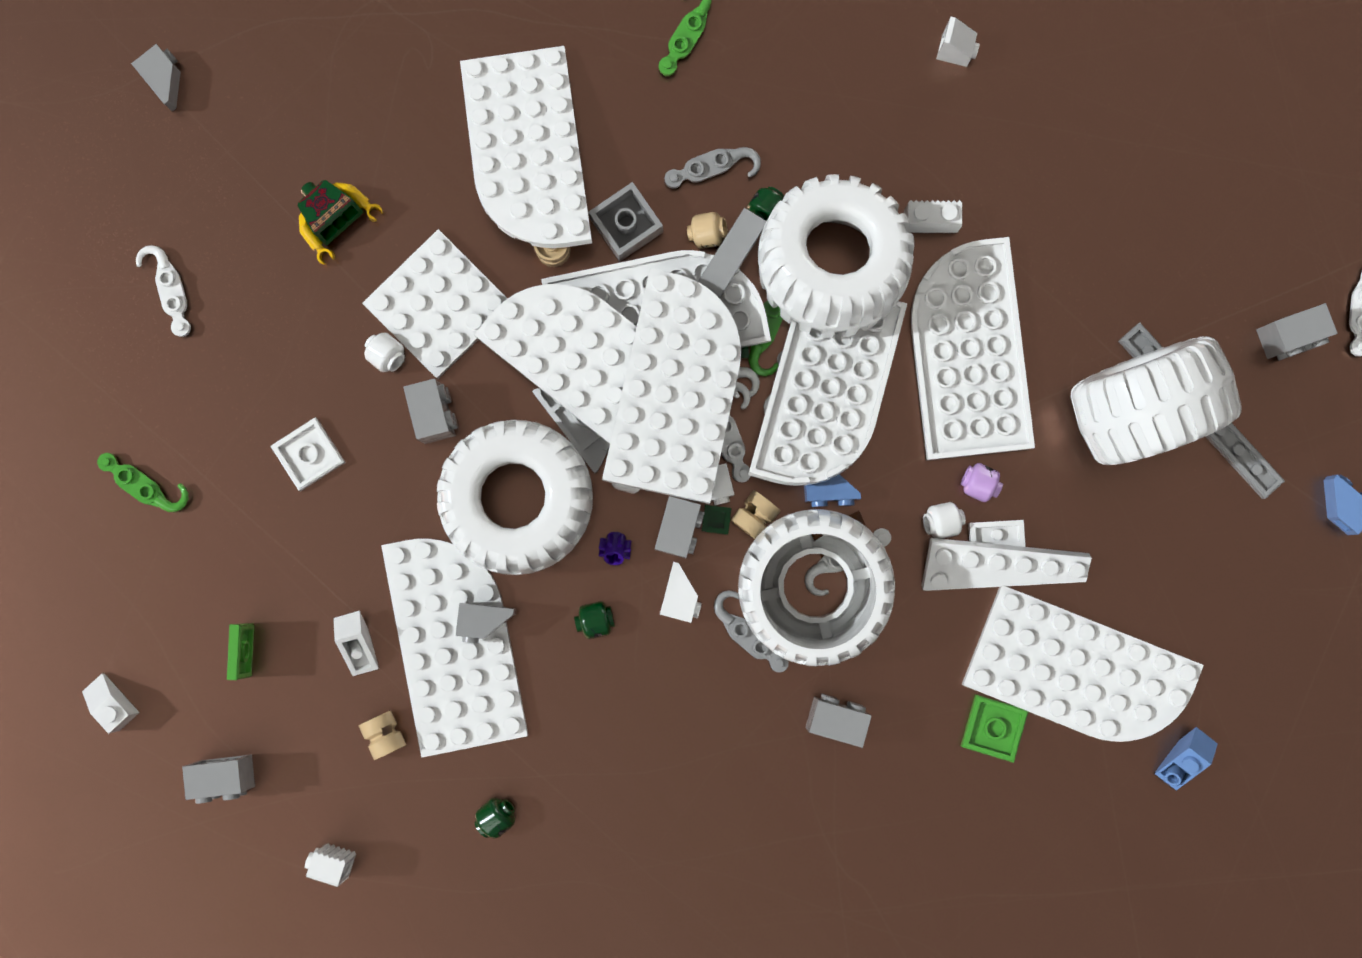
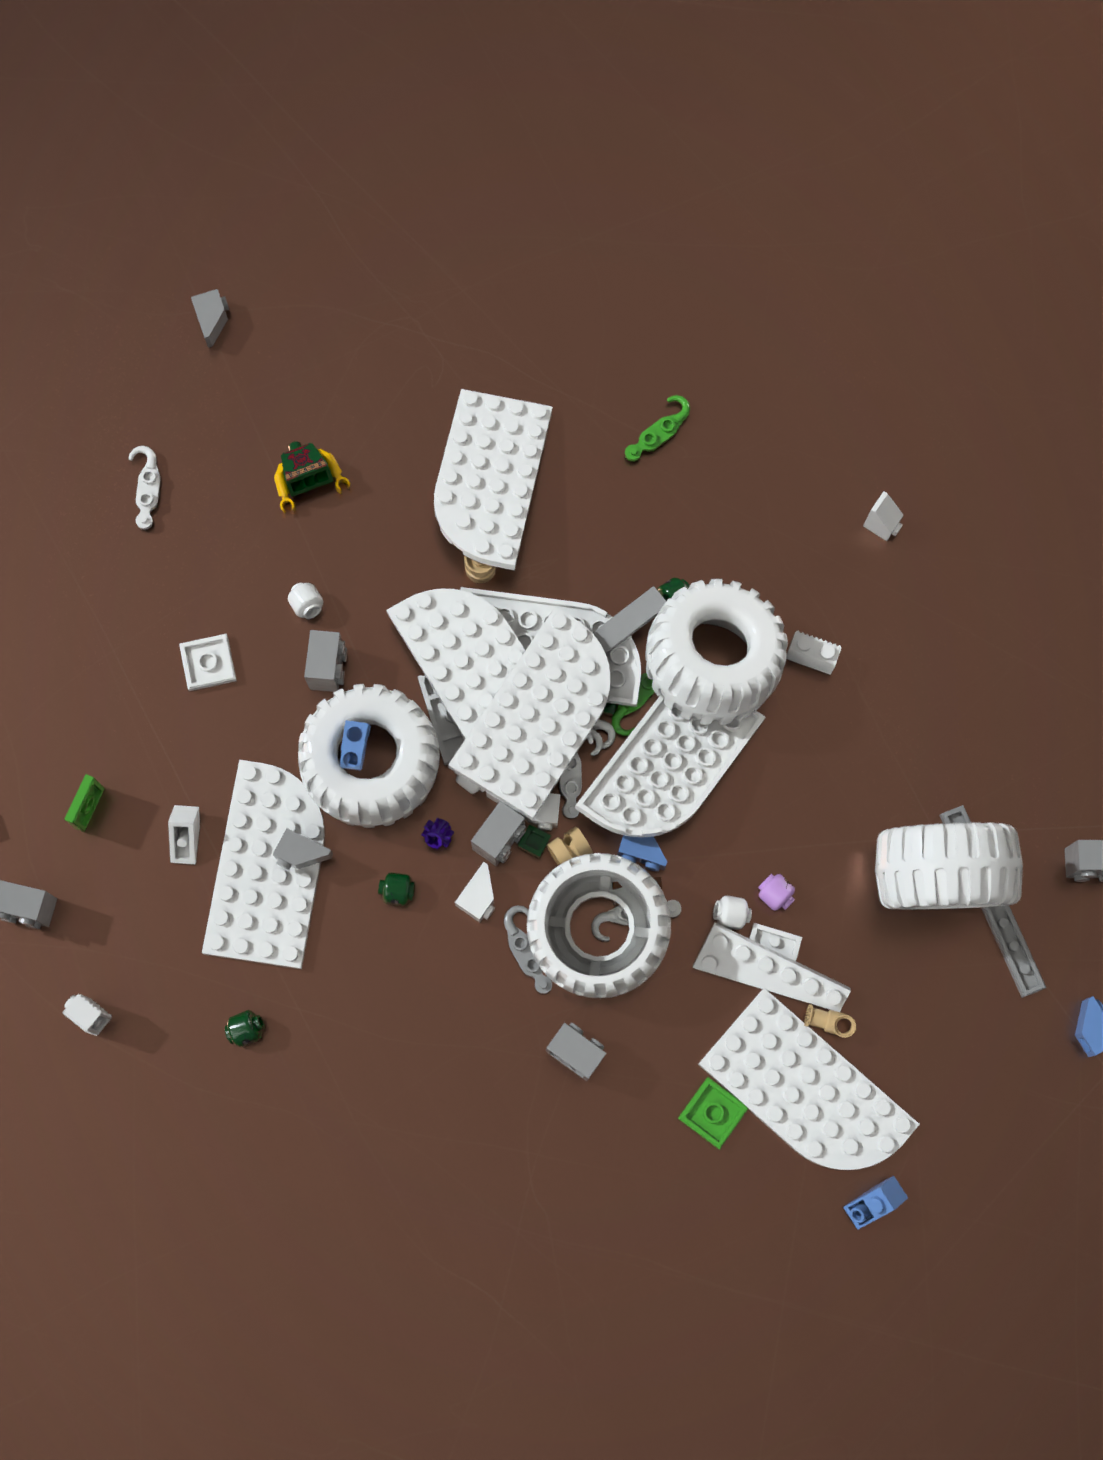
camera: 15 degrees right, 10 degrees down
bright green piece [97,453,189,512] -> none
tan wheel [358,710,407,760] -> none
white plate [362,229,508,379] -> none
light grey brick [588,182,663,262] -> none
light grey piece [664,147,761,189] -> none
tan head [687,212,728,249] -> none
white plate [911,237,1035,460] -> none
none -> medium blue leg [340,720,371,770]
none -> tan connector [804,1004,856,1038]

